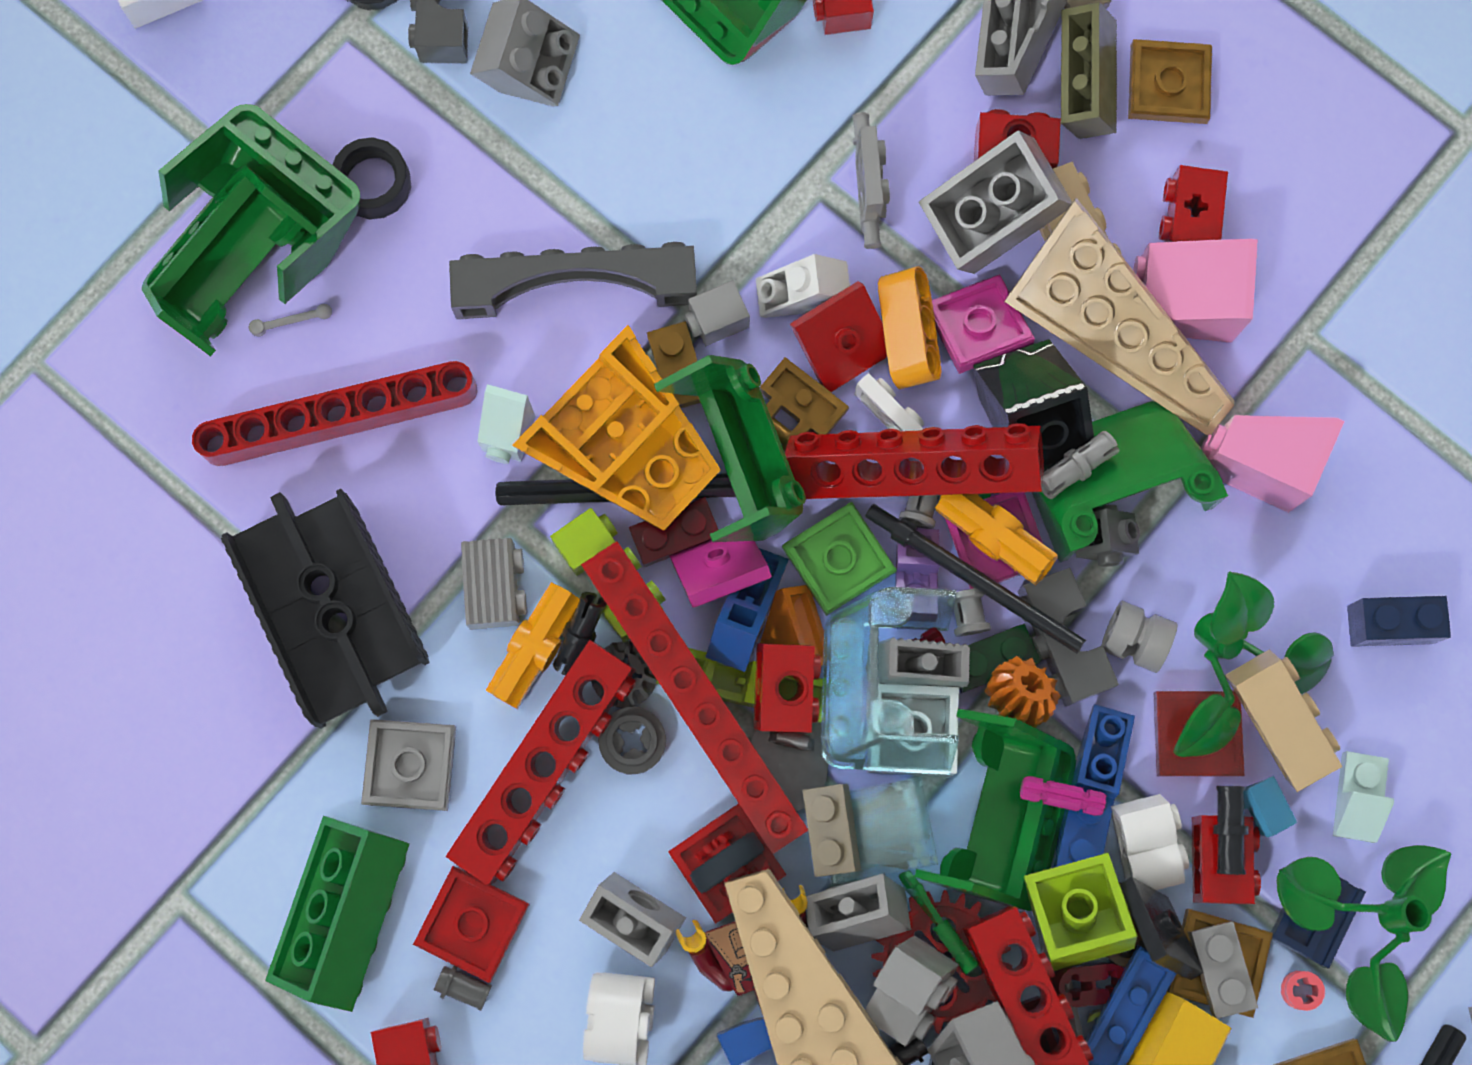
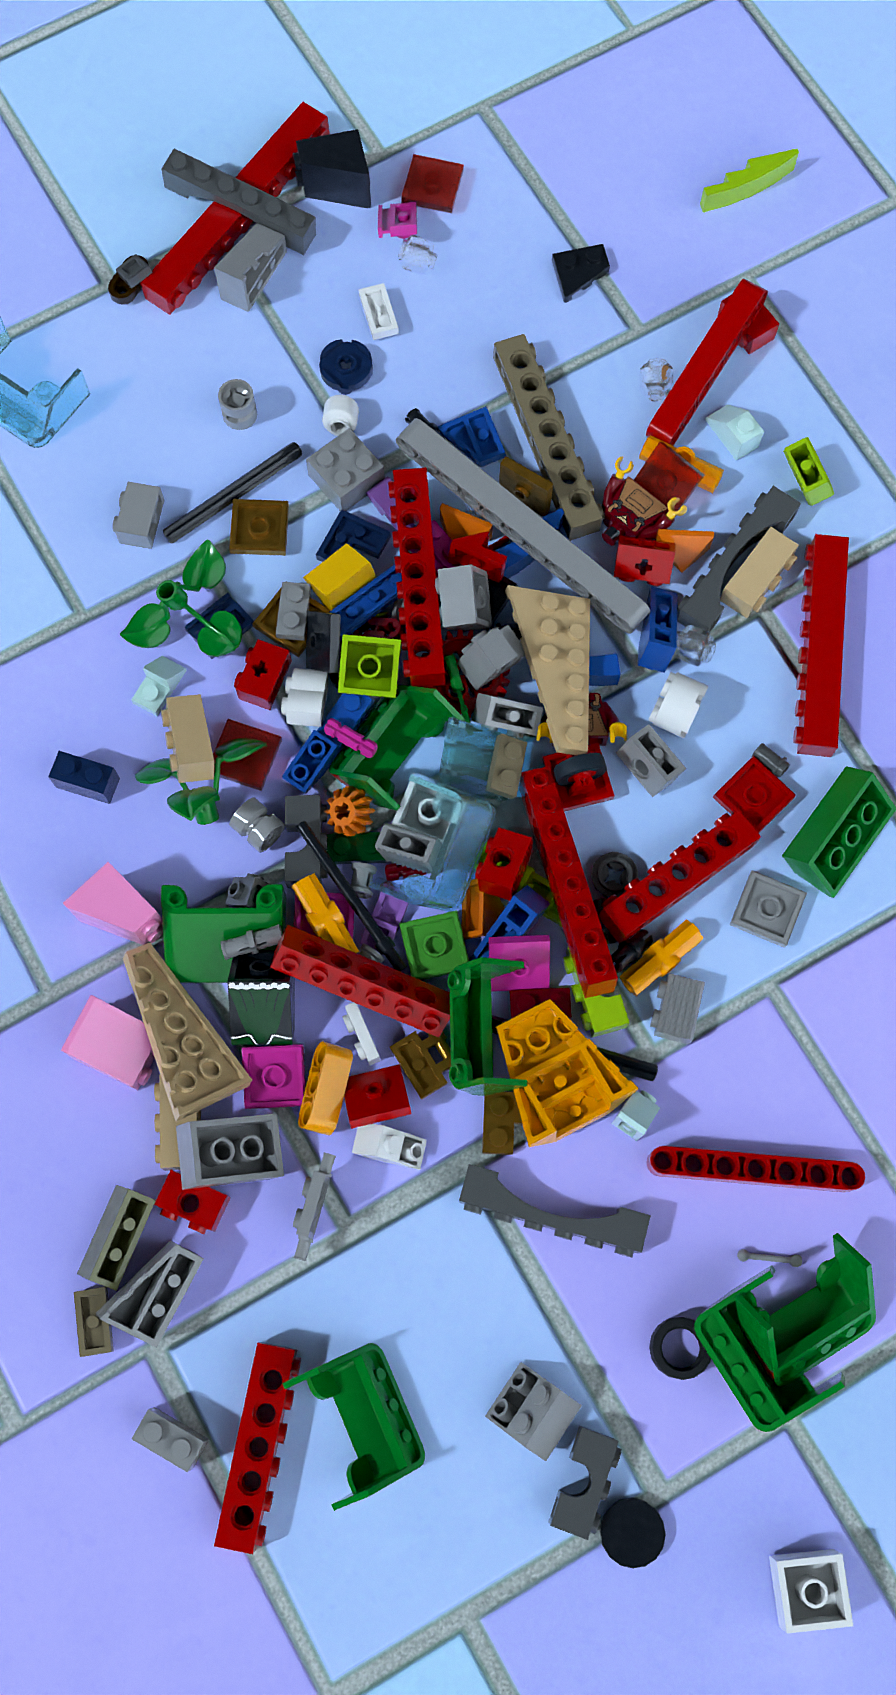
camera: 160 degrees left, 5 degrees down
black piece [221,489,430,729] -> none
light grey brick [684,280,750,347] -> none
pearl gold plate [1128,39,1212,124] -> none
red brick [1159,165,1228,242] -> none
black pin [1213,786,1249,875] -> none
dark azure panel [1244,776,1297,838] -> none
coral bush [1281,970,1325,1011] -> none

